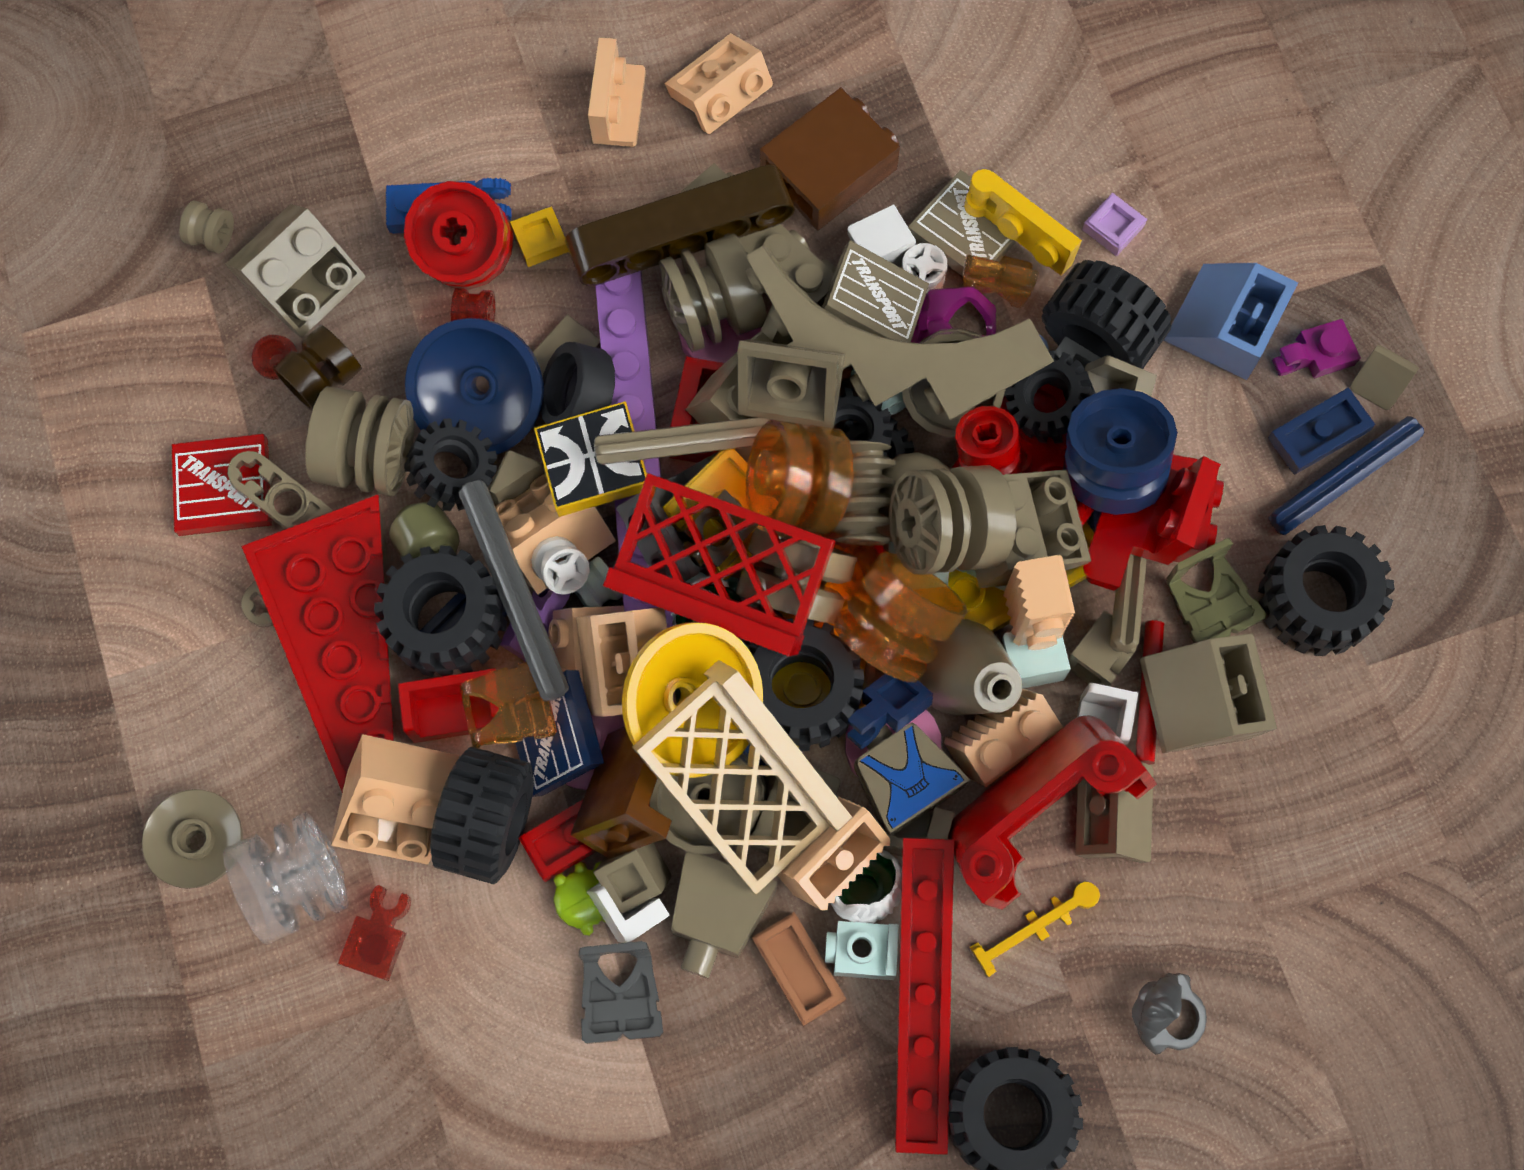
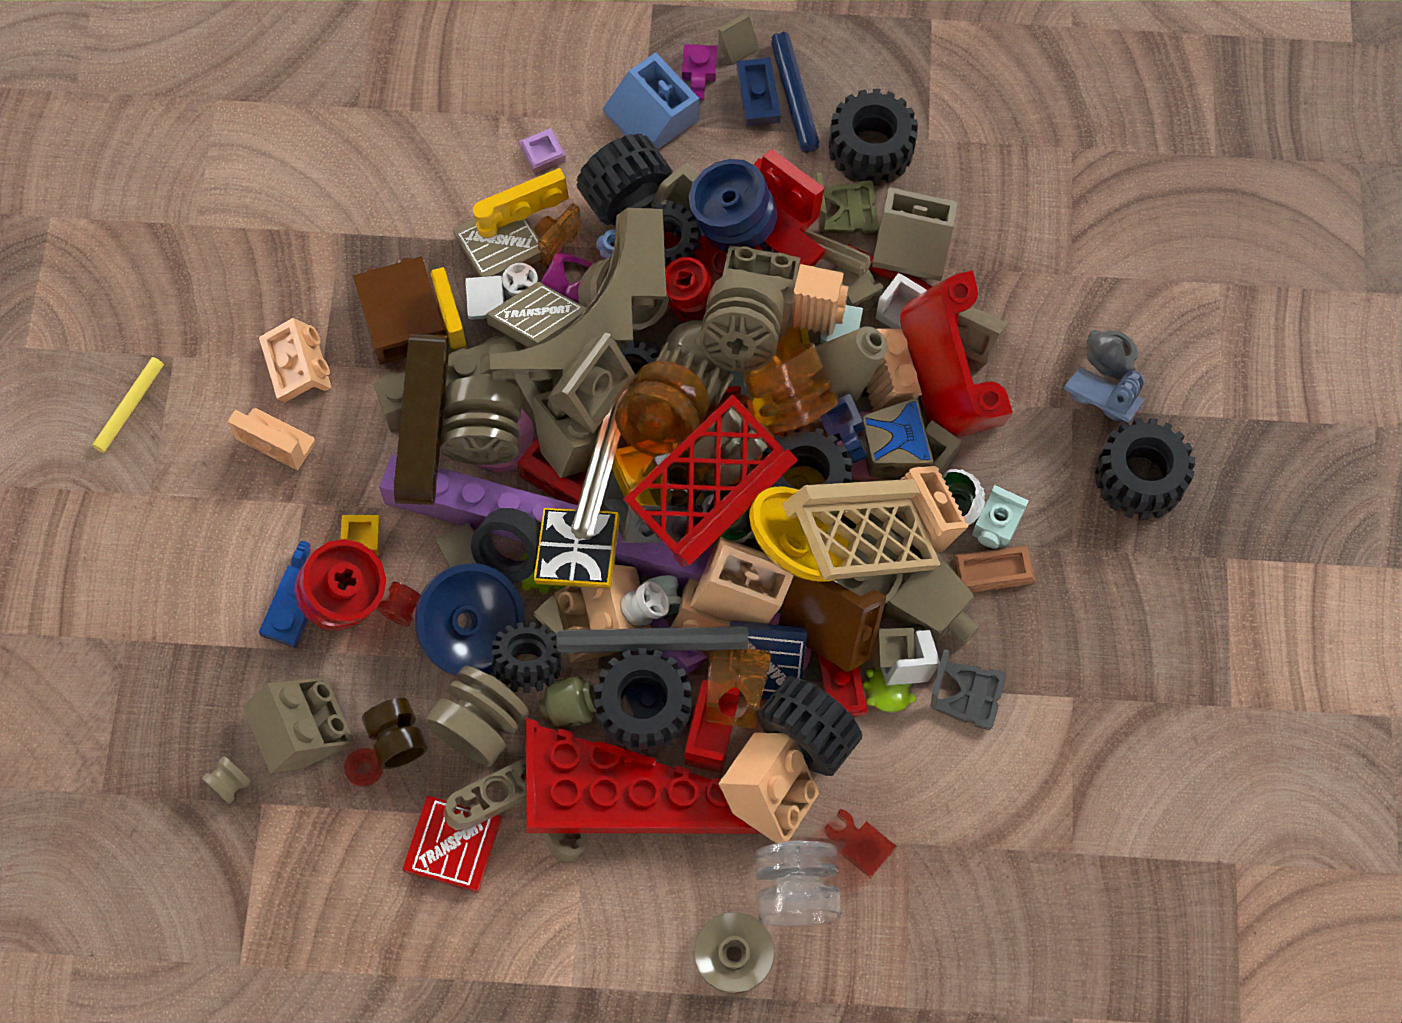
camera: 70 degrees left, 5 degrees down
red plate [895,838,954,1155] -> none
yellow piece [969,882,1100,977] -> none
none -> yellow tile [430,267,467,352]
none -> sand blue hinge [1063,367,1144,423]

